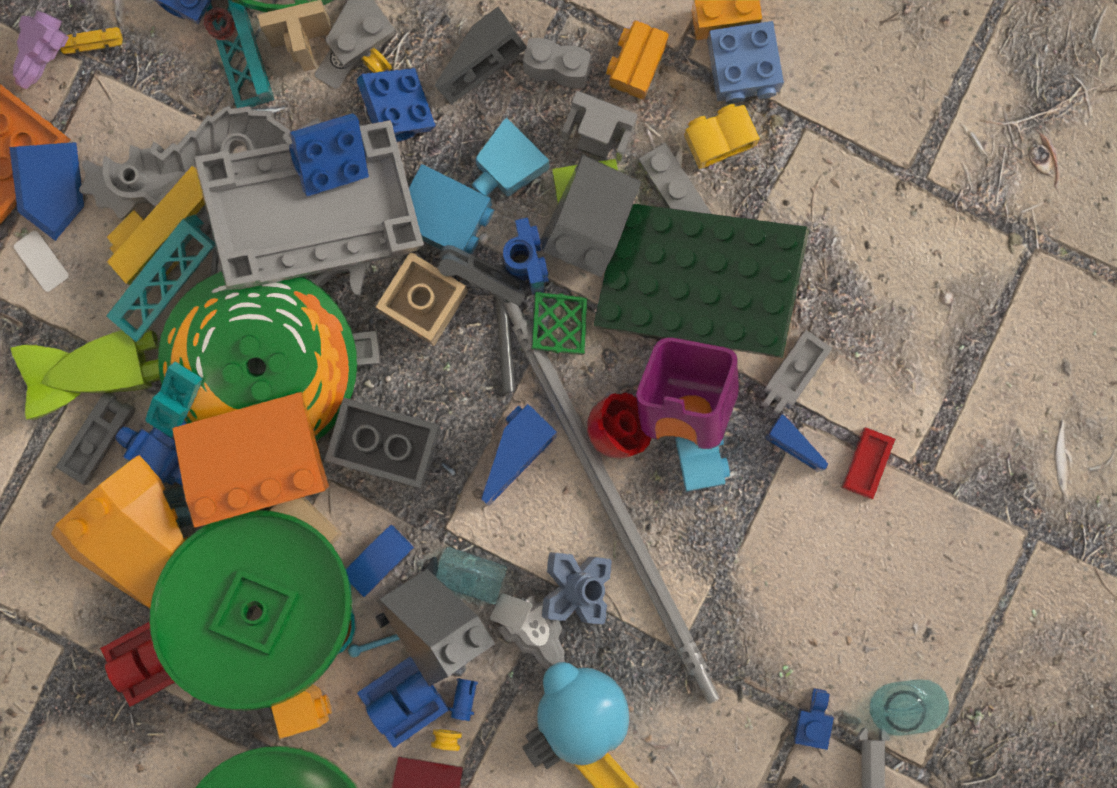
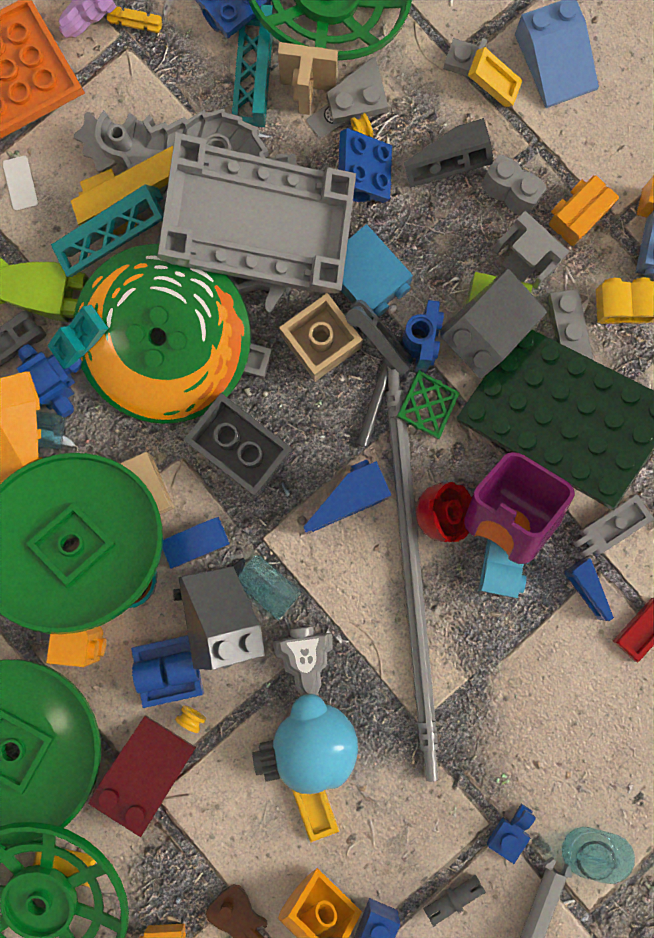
camera: 20 degrees right, 0 degrees up
blue tile [9,142,84,241] -> none
orange slope [172,392,329,528] -> none
clear red bush [204,7,235,40] -> none
blue plate [289,113,369,196] -> none
medium azure hinge [348,634,400,658] -> none
blue pin [449,678,478,721] -> none
medium azure torso [471,118,550,196] -> none
white sticker [490,593,532,631] -> none
sand blue plant [542,552,612,624] -> none

